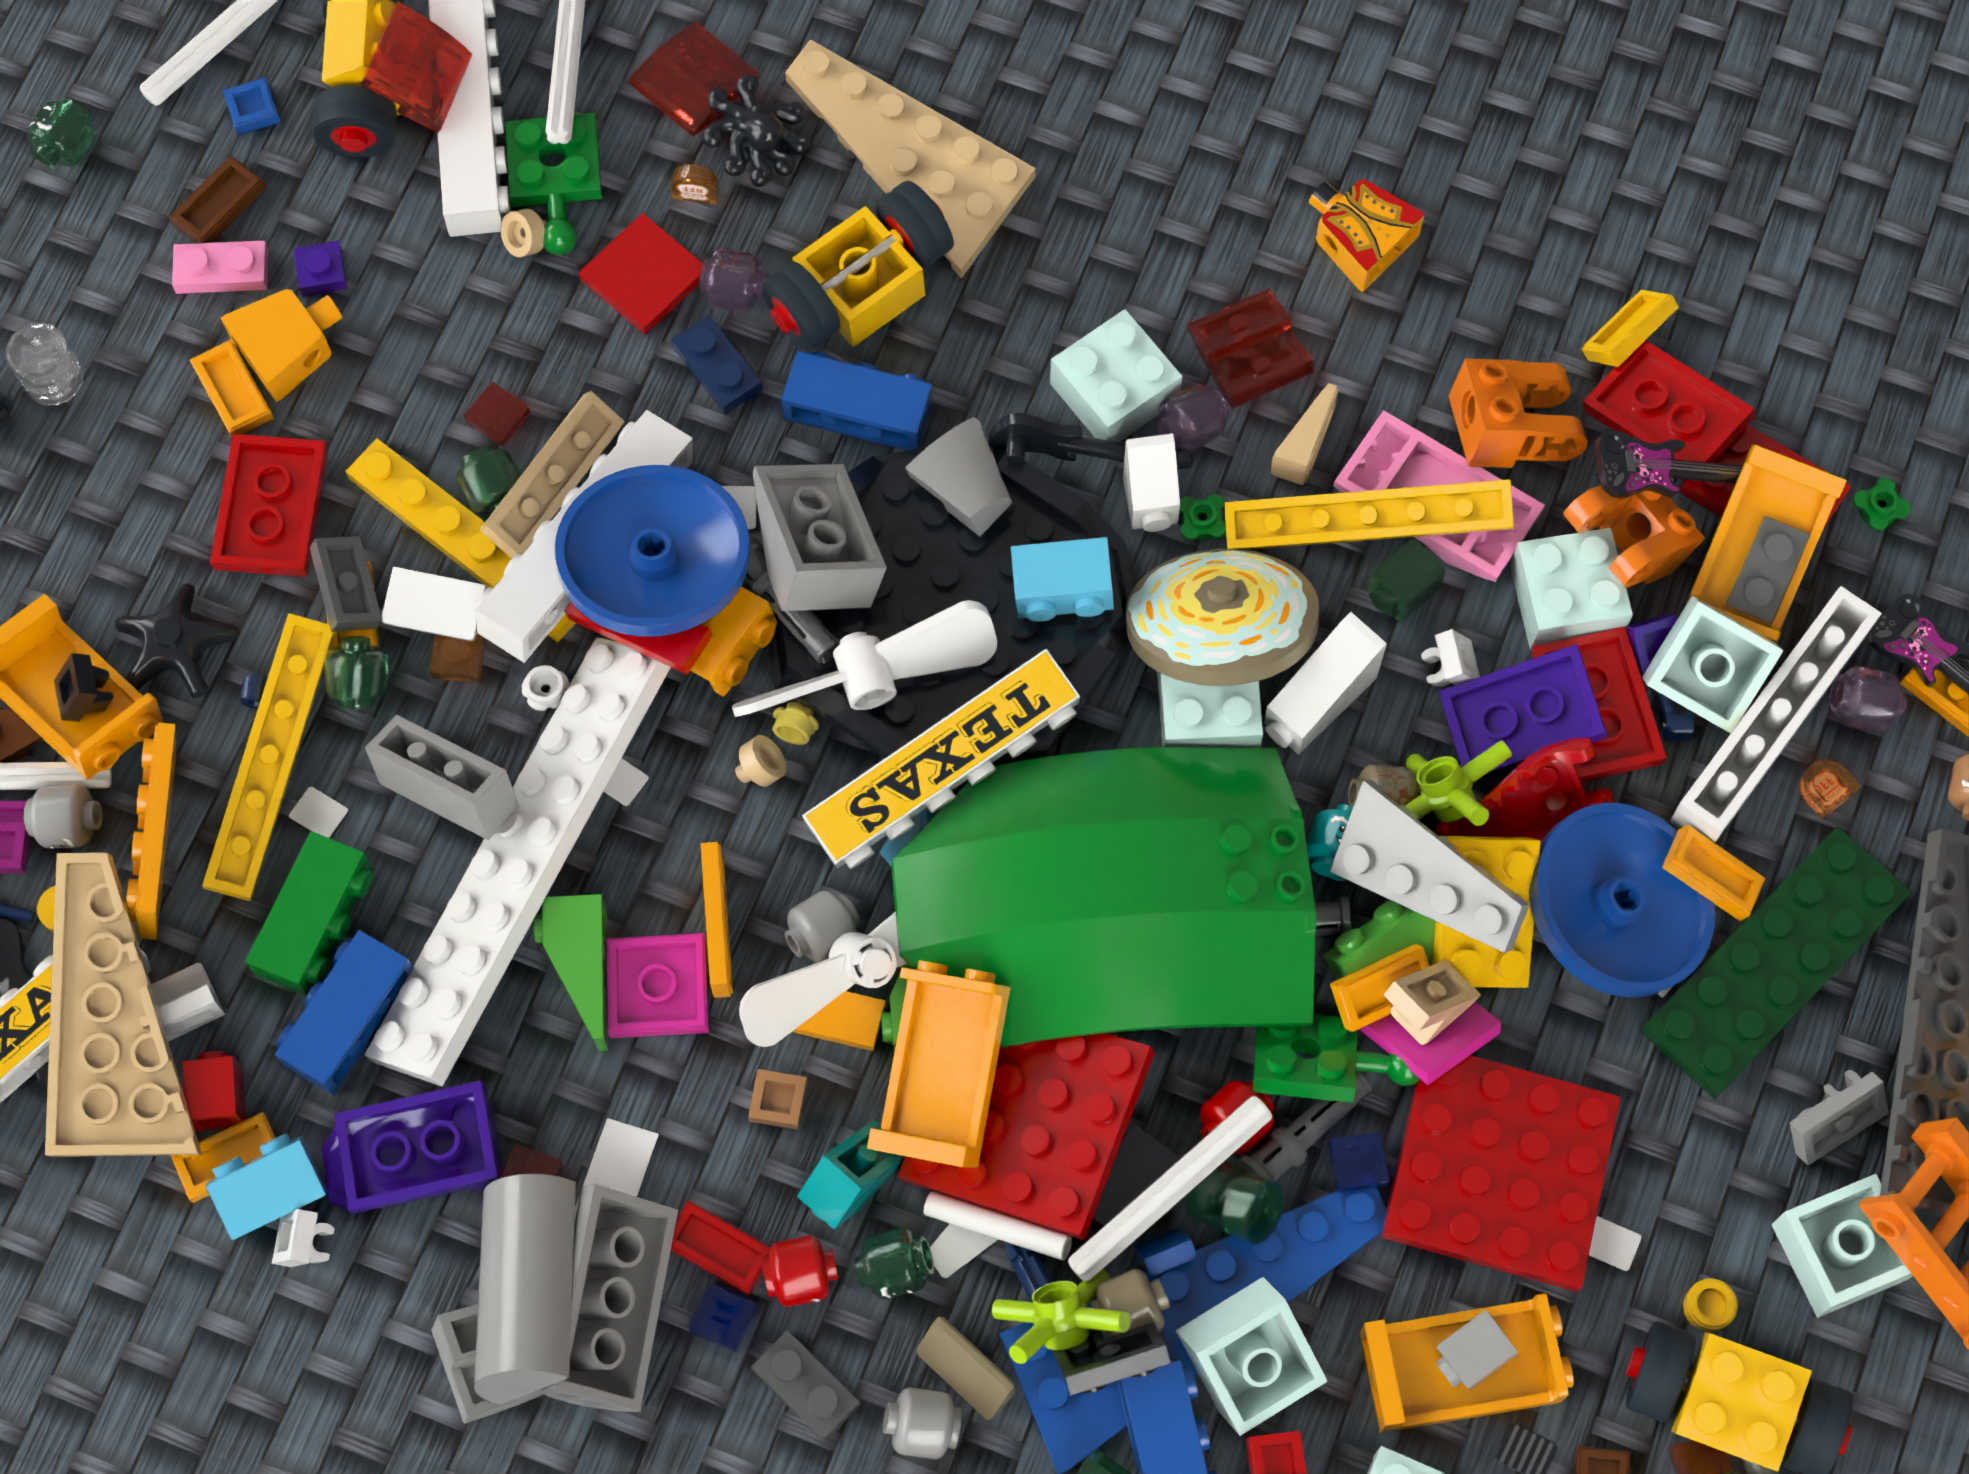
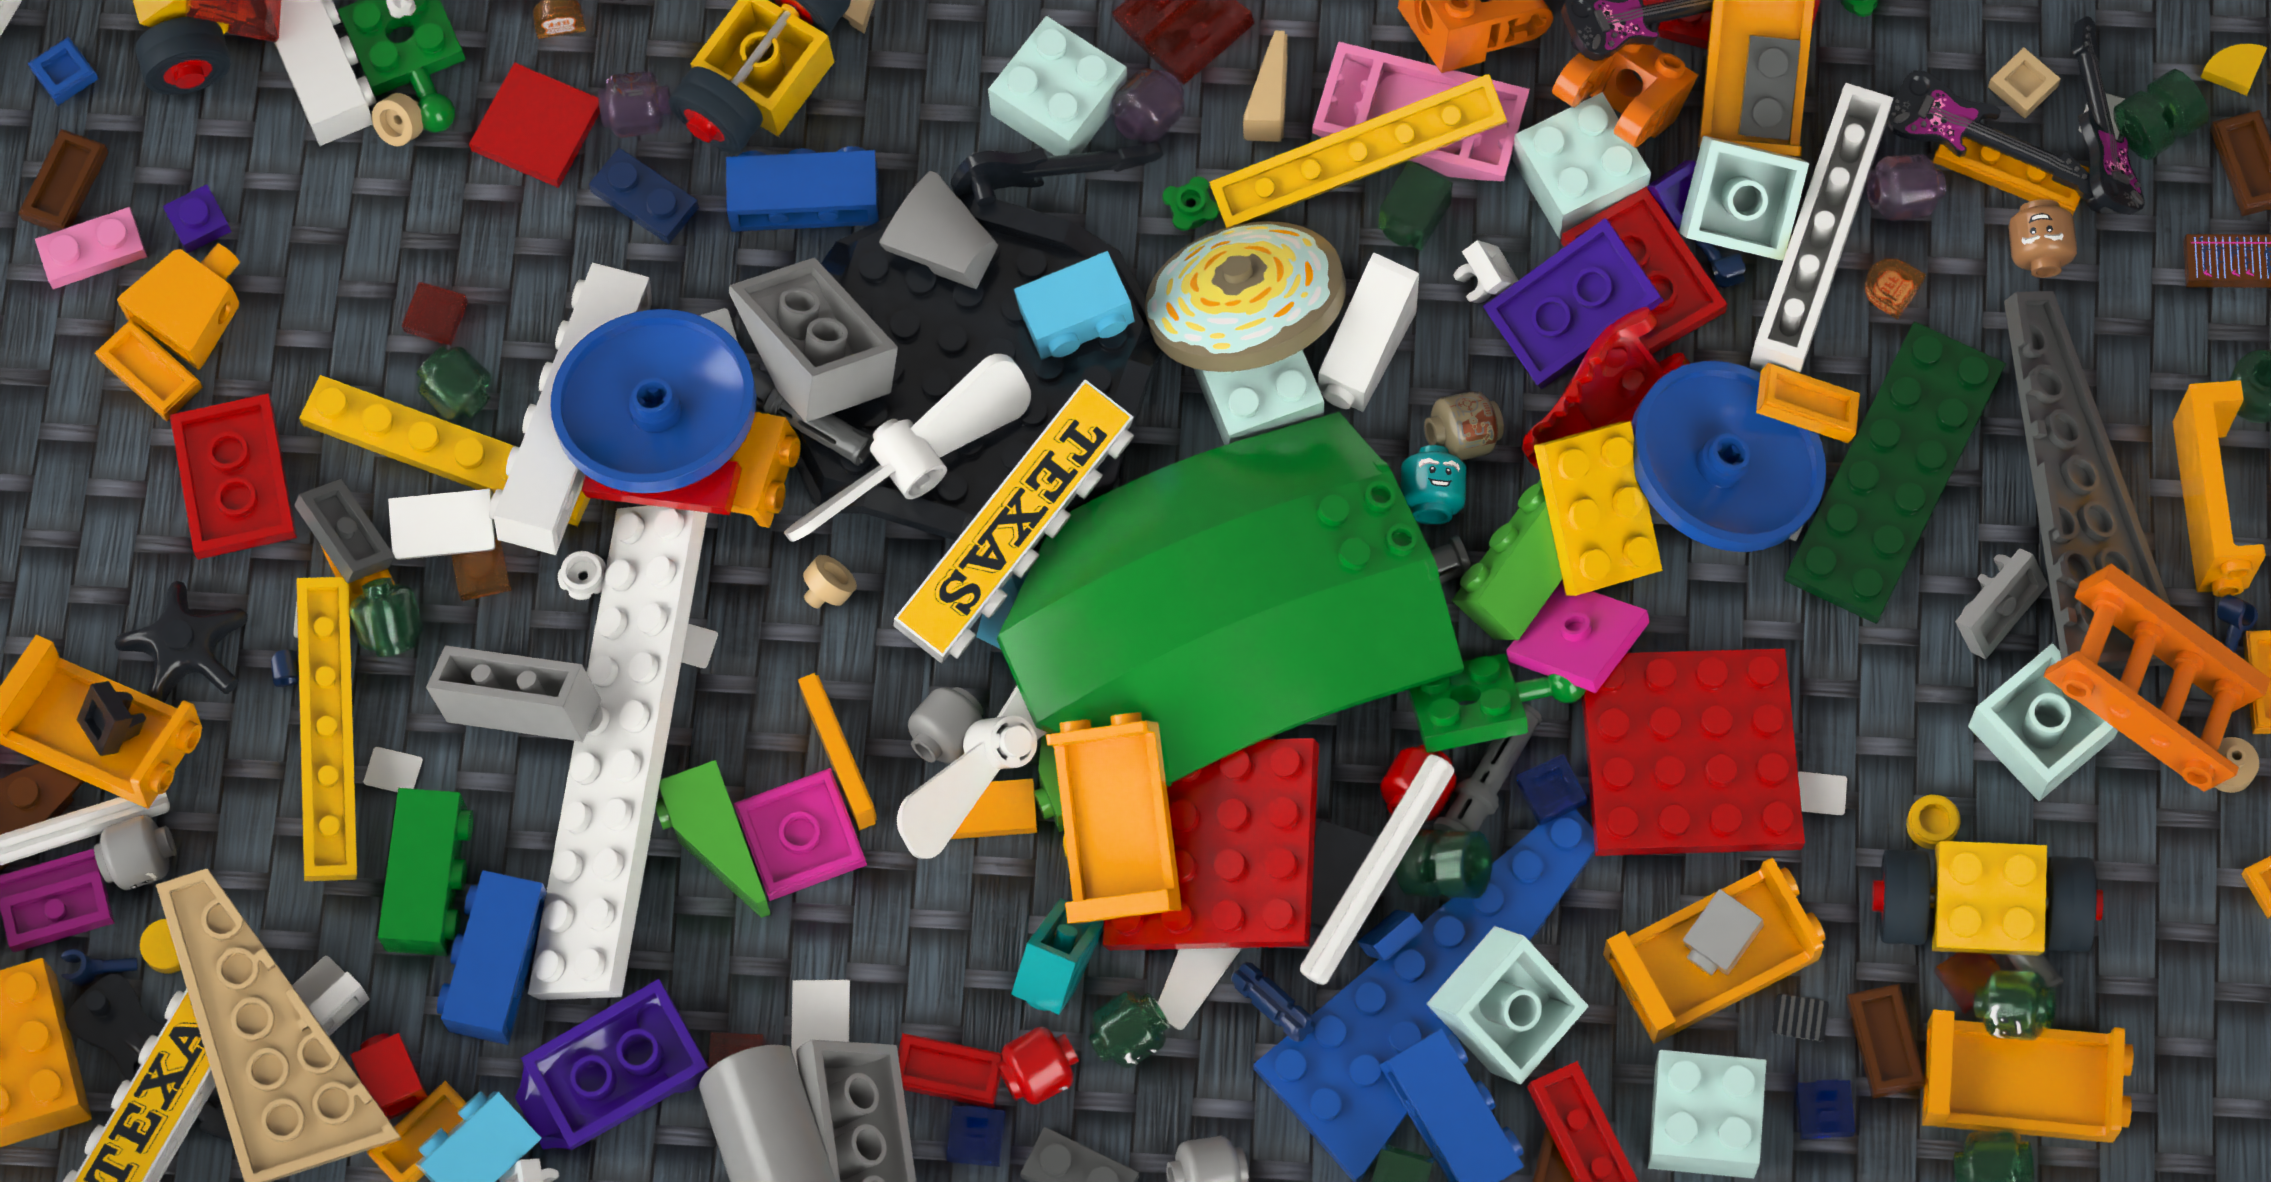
camera: 15 degrees left, 0 degrees up
light orange tile [126,723,176,940] -> none
tan plate [480,391,625,558] -> none
medium nougat plate [748,1069,808,1130] -> none
light yellow plate [773,702,819,745] -> none
dark tan slope [917,1316,1015,1420] -> none
white piece [924,1191,1072,1261] -> none
lime bar [992,1269,1131,1364] -> none
black plate [1049,1322,1171,1396] -> none
dark tan head [1090,1269,1171,1338] -> none
white slope [1123,433,1180,532] -> none
wing [1330,779,1529,953] -> none
light orange tile [1330,944,1430,1032] -> none
tan slope [1384,960,1481,1045] -> none
lime bar [1405,740,1512,826] -> none

